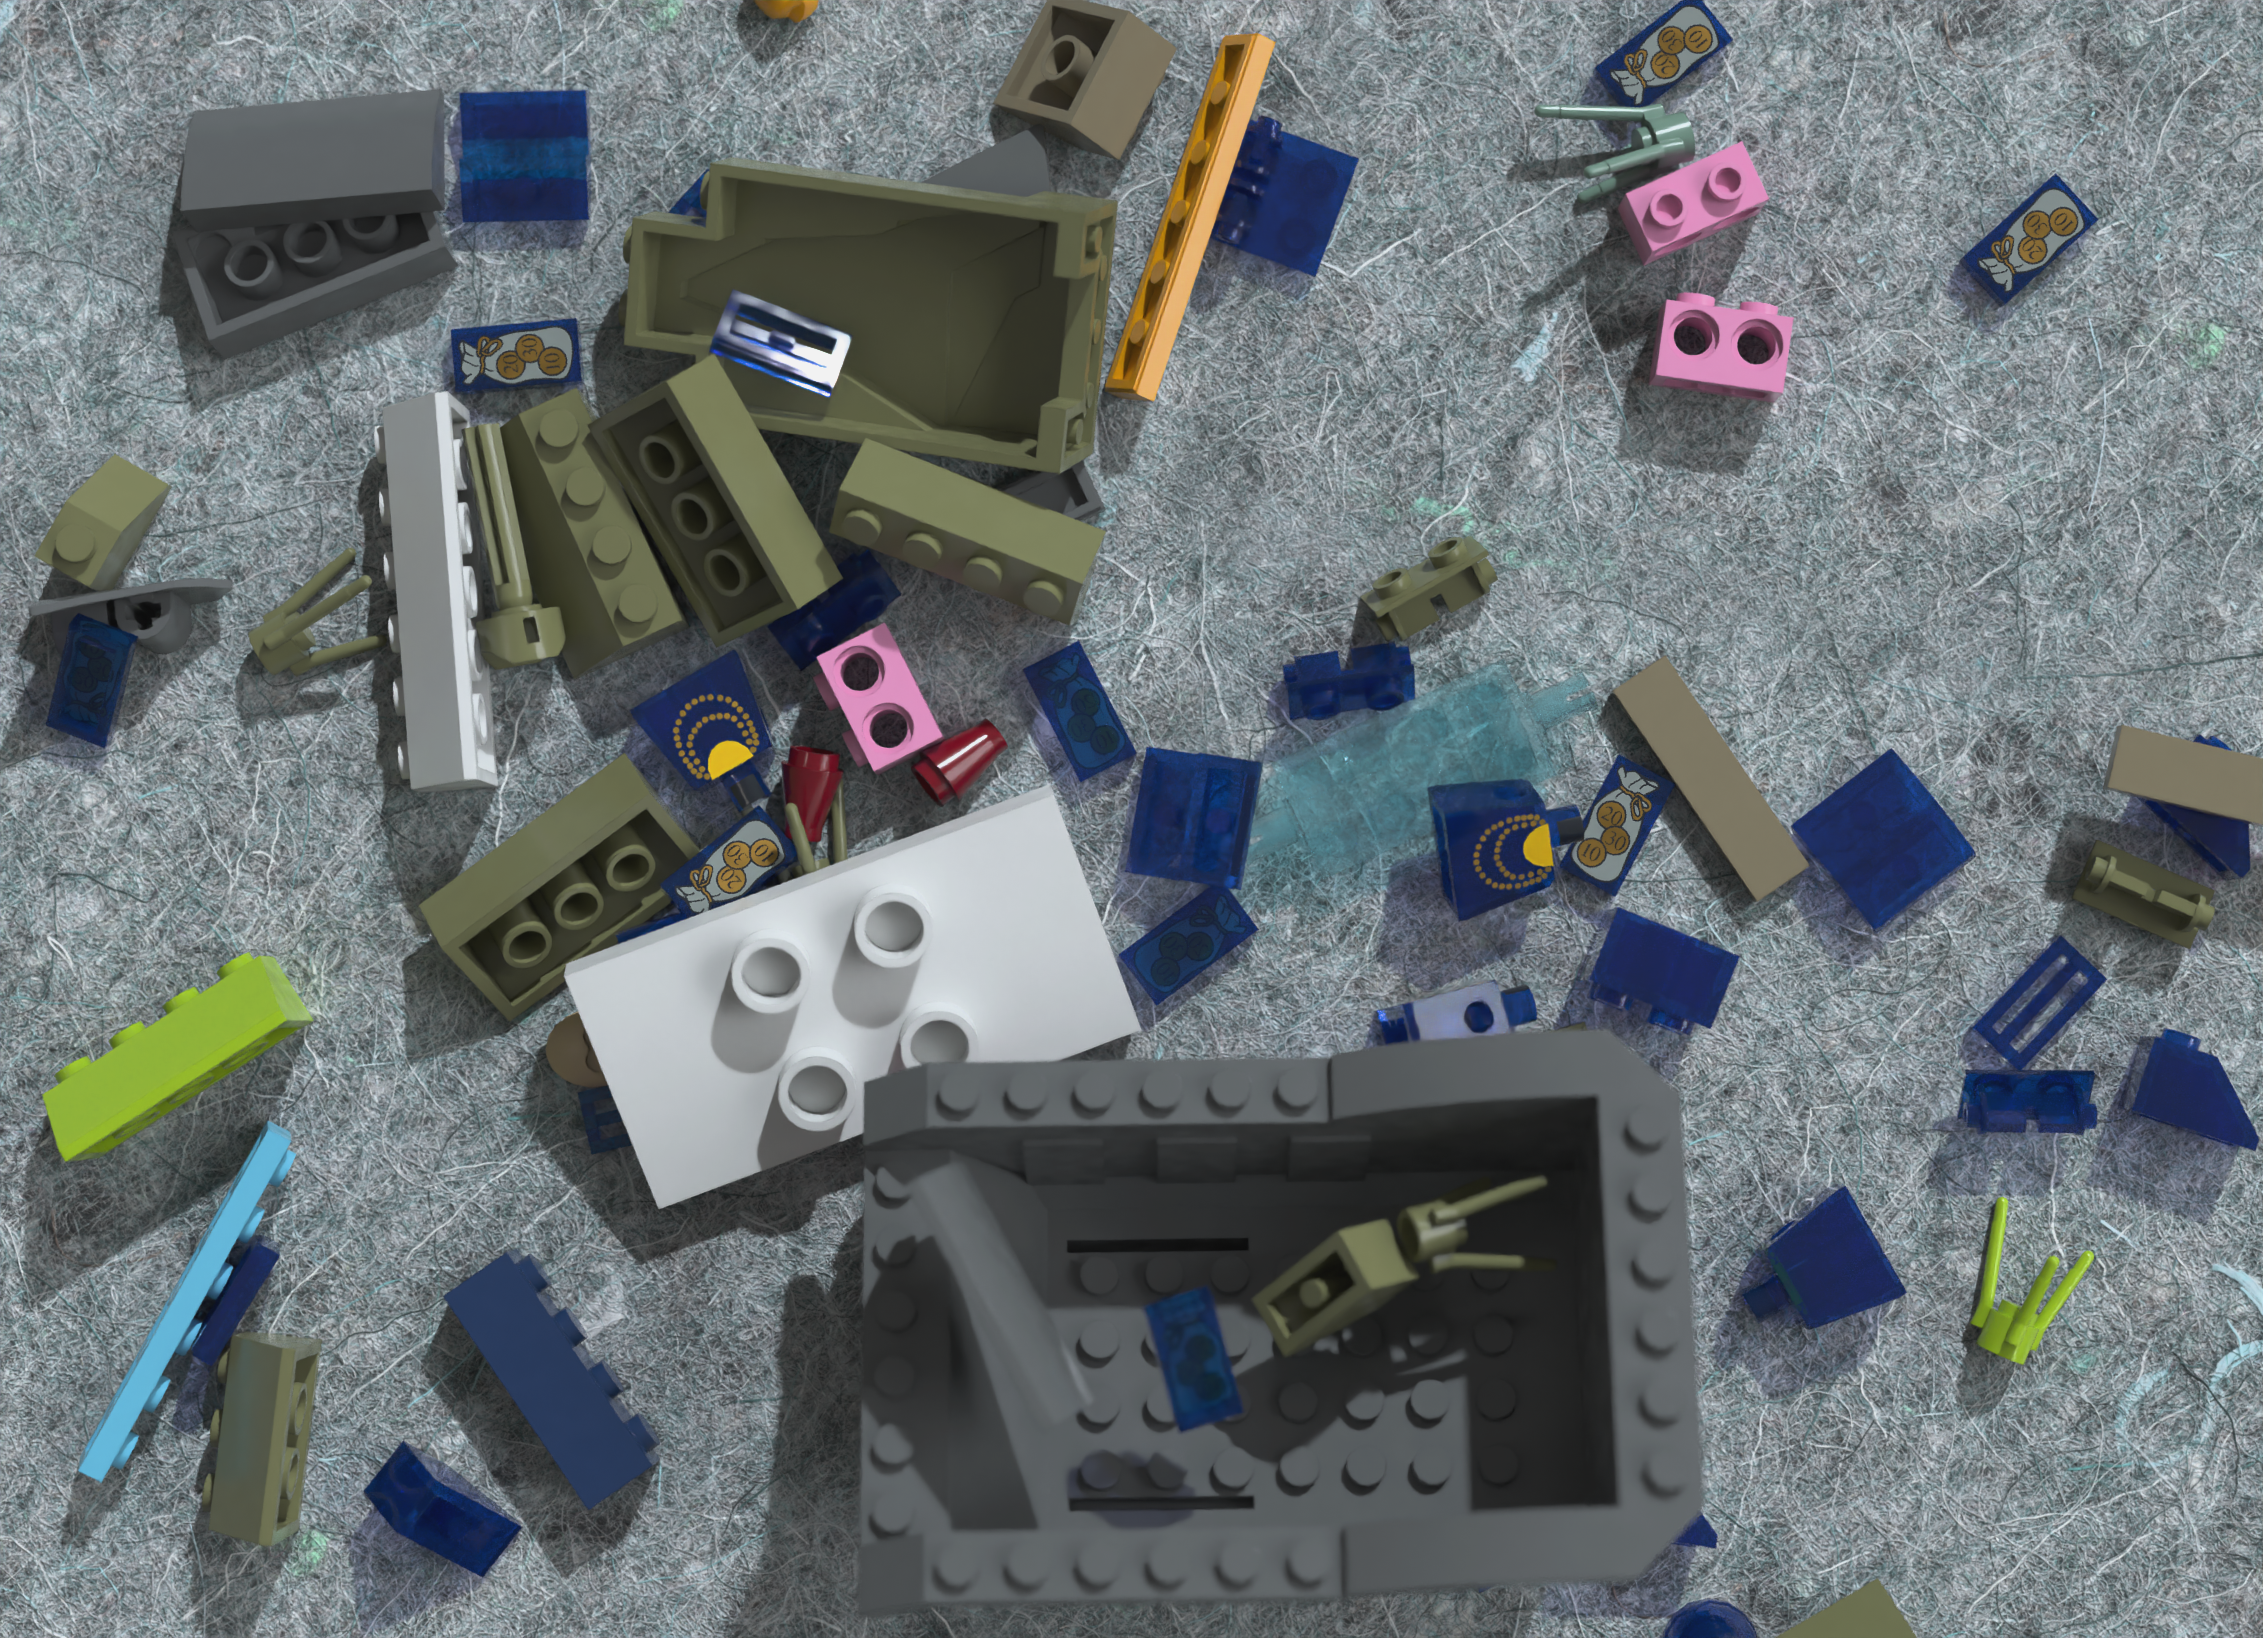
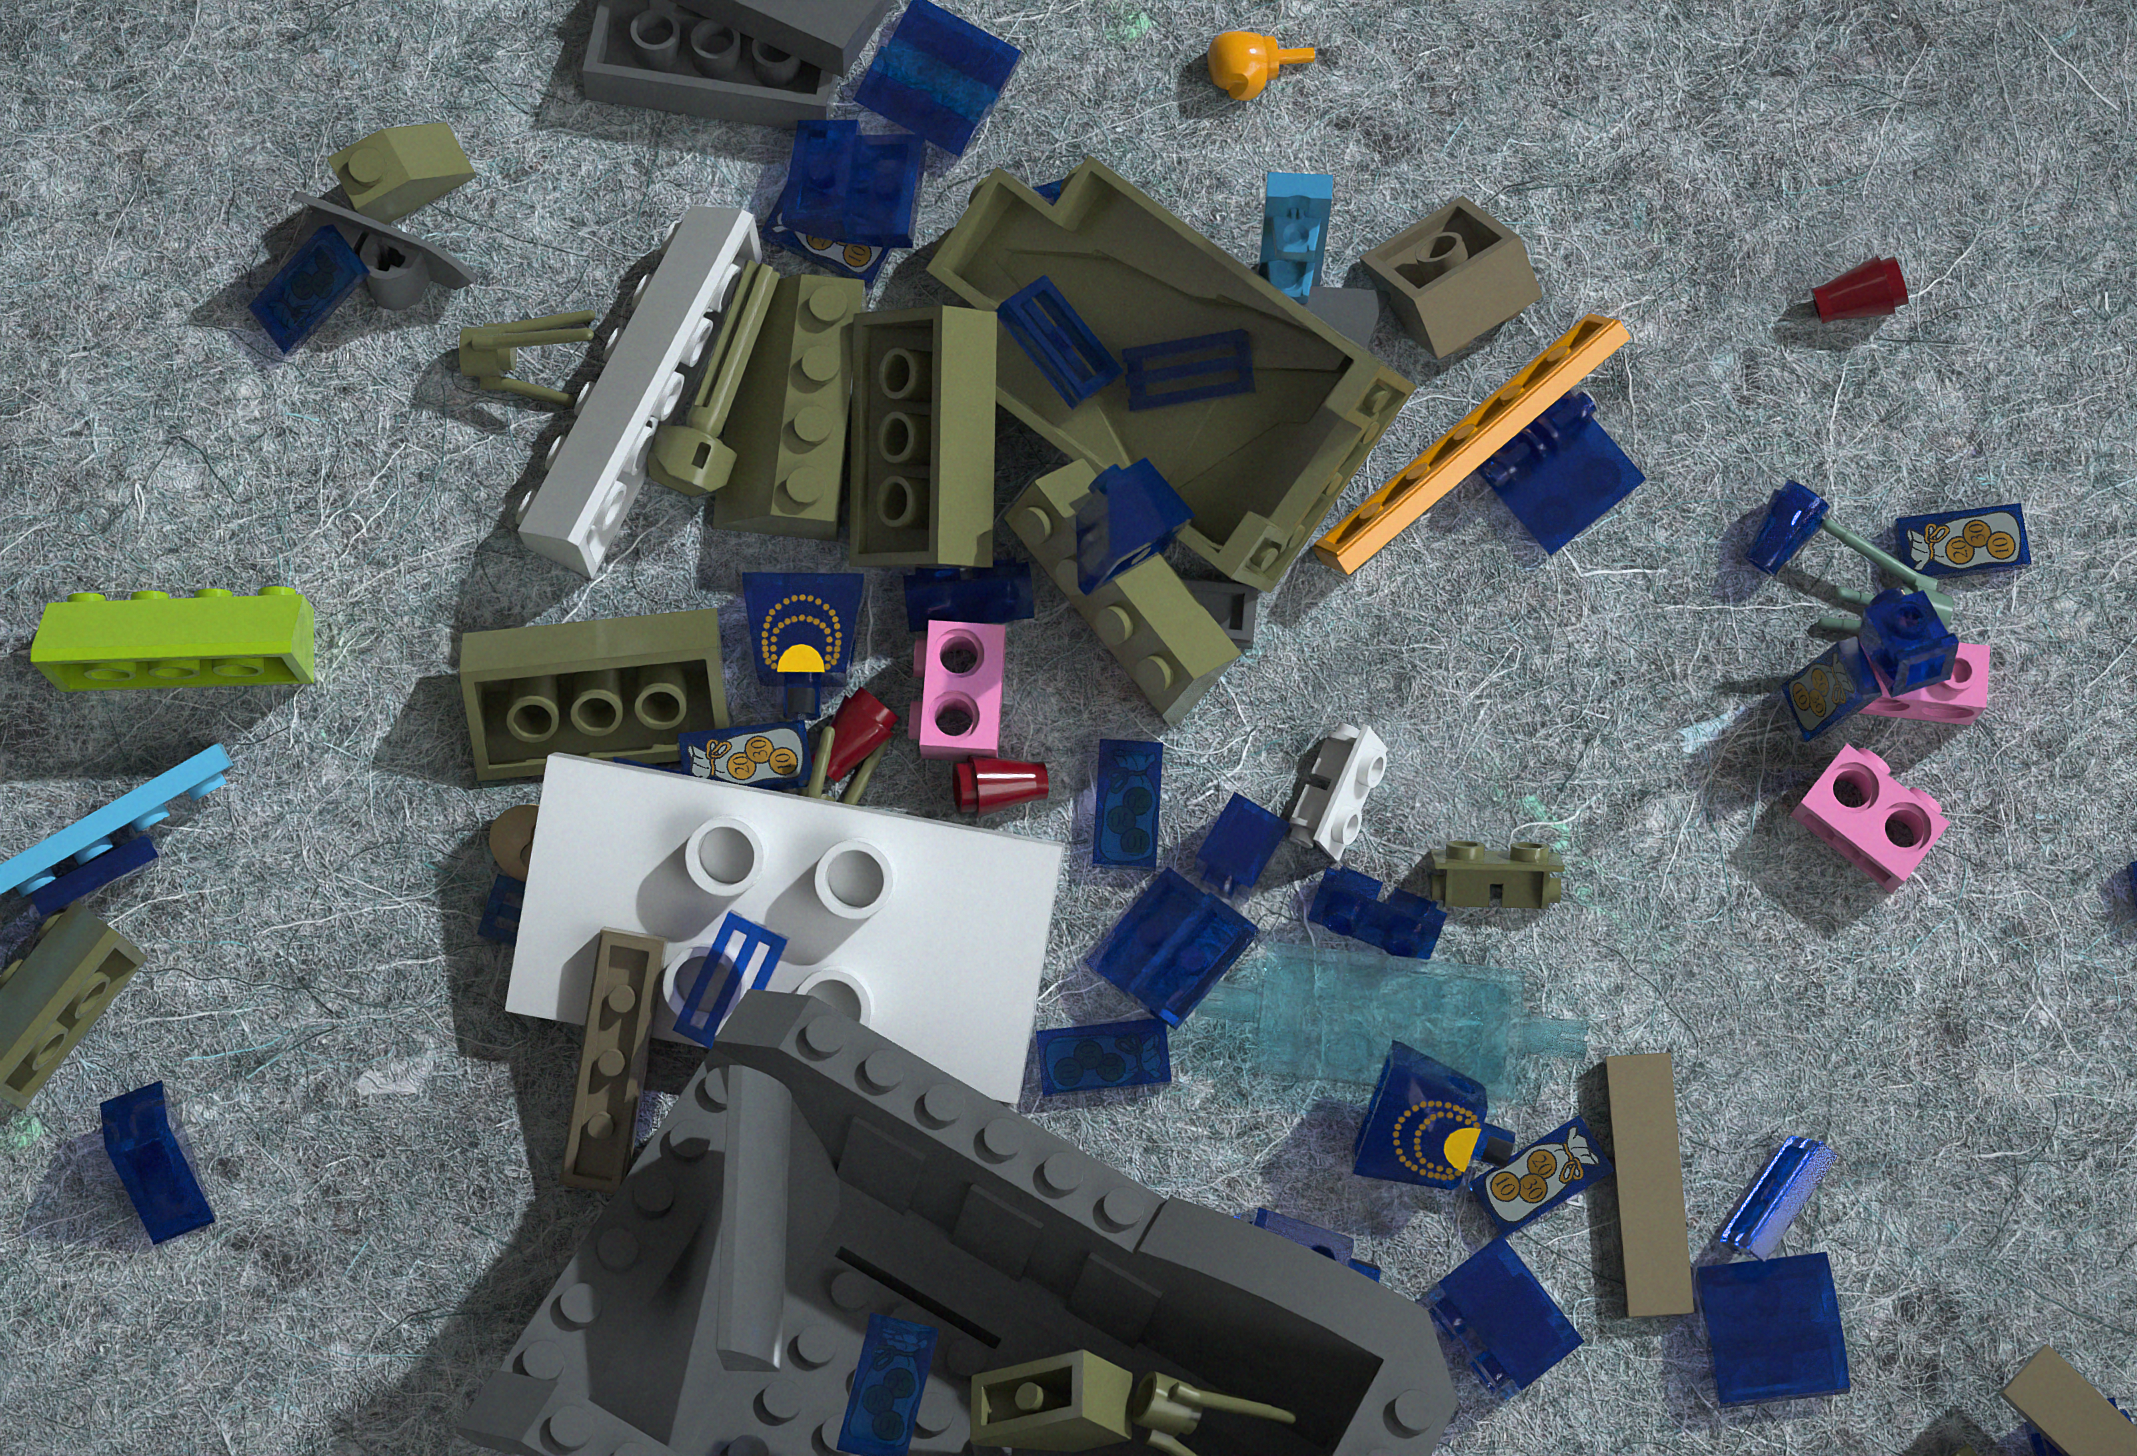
camera: 20 degrees right, 10 degrees down
dark blue brick [443,1249,660,1510] -> none
none -> dark tan tile [559,926,668,1194]
none -> clear blue tile [672,909,790,1049]
none -> clear blue slope [781,119,928,249]
none -> clear blue slope [1076,457,1196,597]
none -> clear blue tile [1122,329,1256,413]
none -> clear blue brick [1194,792,1290,901]
none -> dark azure hinge [1258,172,1333,304]
none -> white hinge [1288,723,1388,862]
none -> clear blue tile [1719,1135,1838,1262]
none -> clear blue cone [1743,479,1830,577]
none -> tile [1780,636,1882,743]
none -> clear blue brick [1858,588,1959,698]

